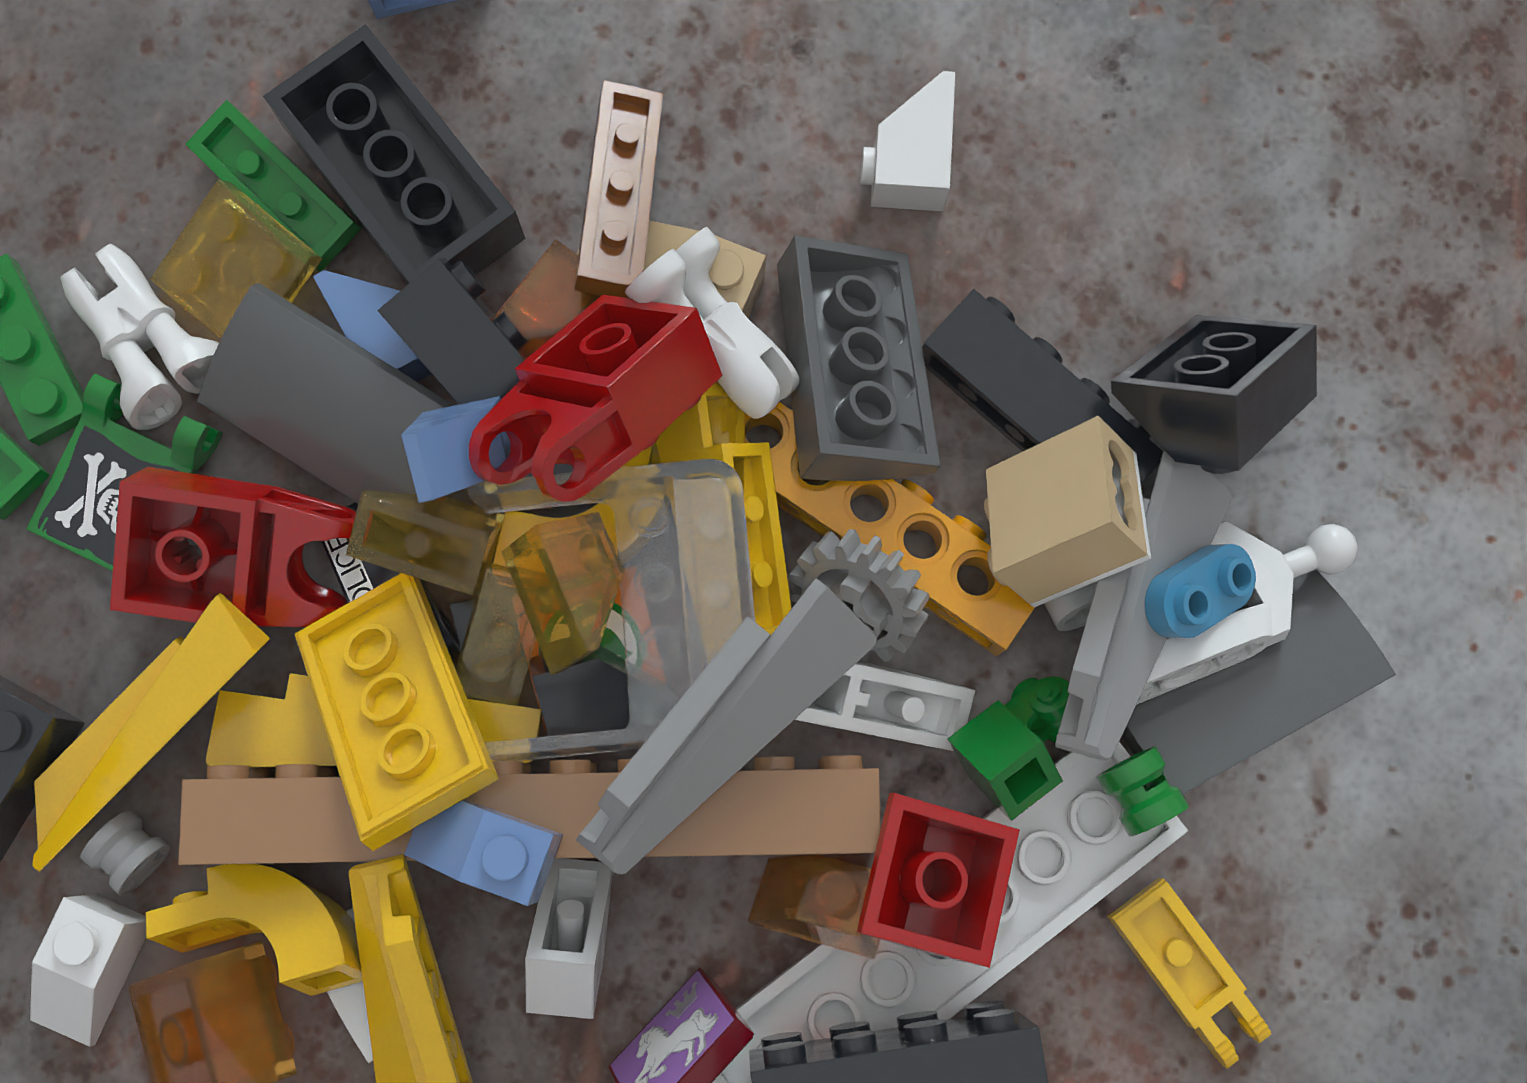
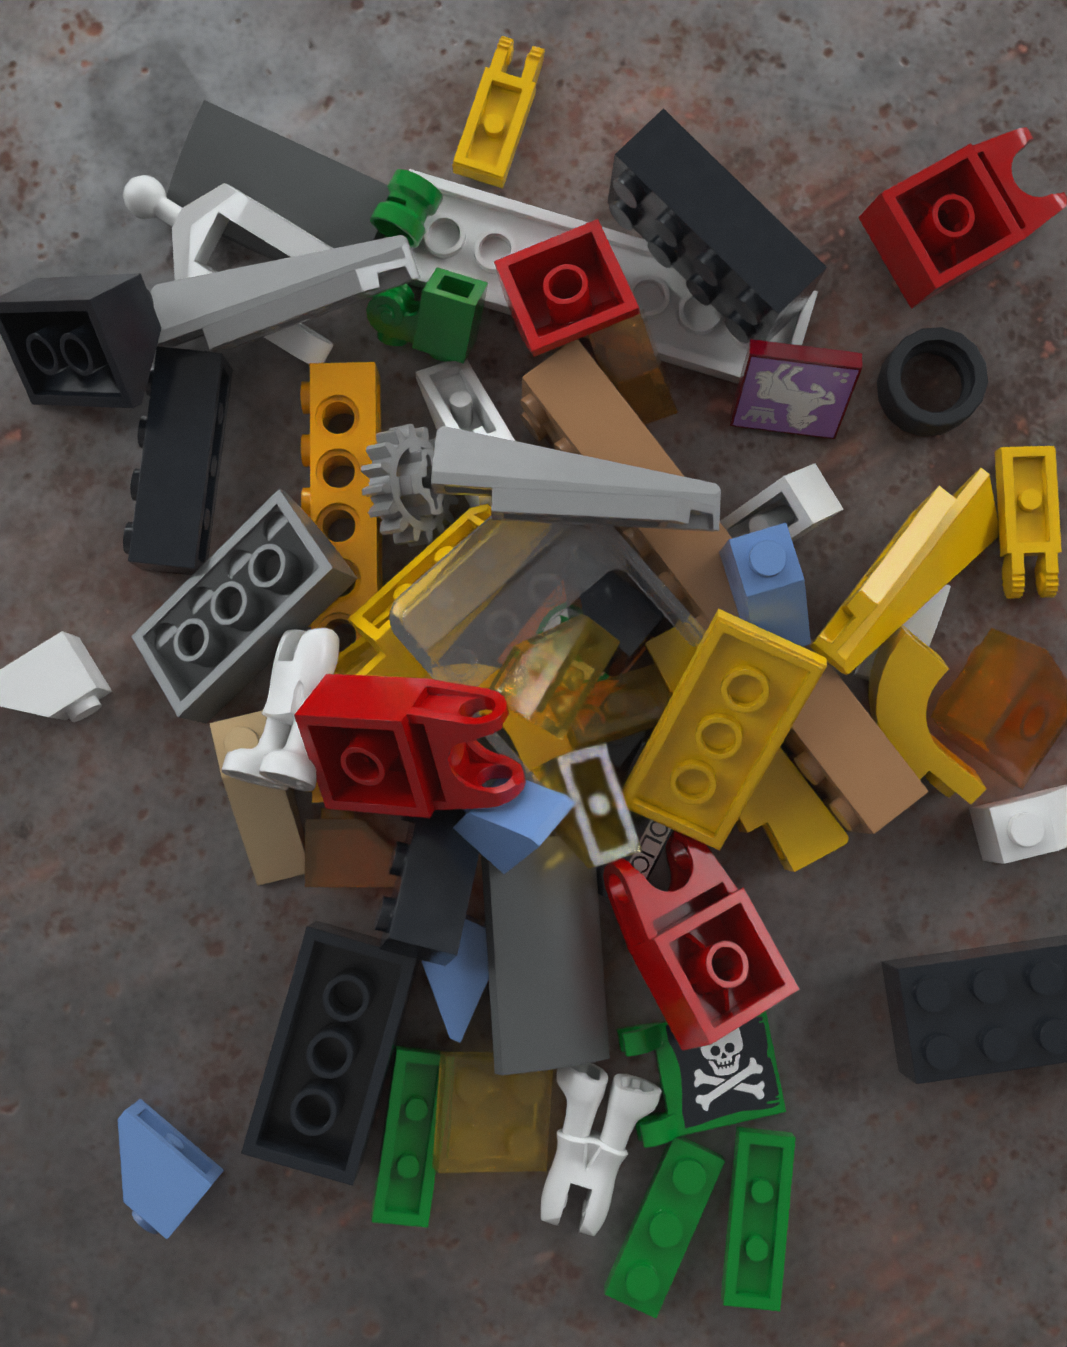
camera: 125 degrees left, 5 degrees up
yellow wedge [32,593,270,872] -> none
light grey wheel [80,810,170,896] -> none
plate [574,80,663,298] -> none
tan piece [984,416,1151,607] -> none
dark azure plate [1145,544,1256,638] -> none

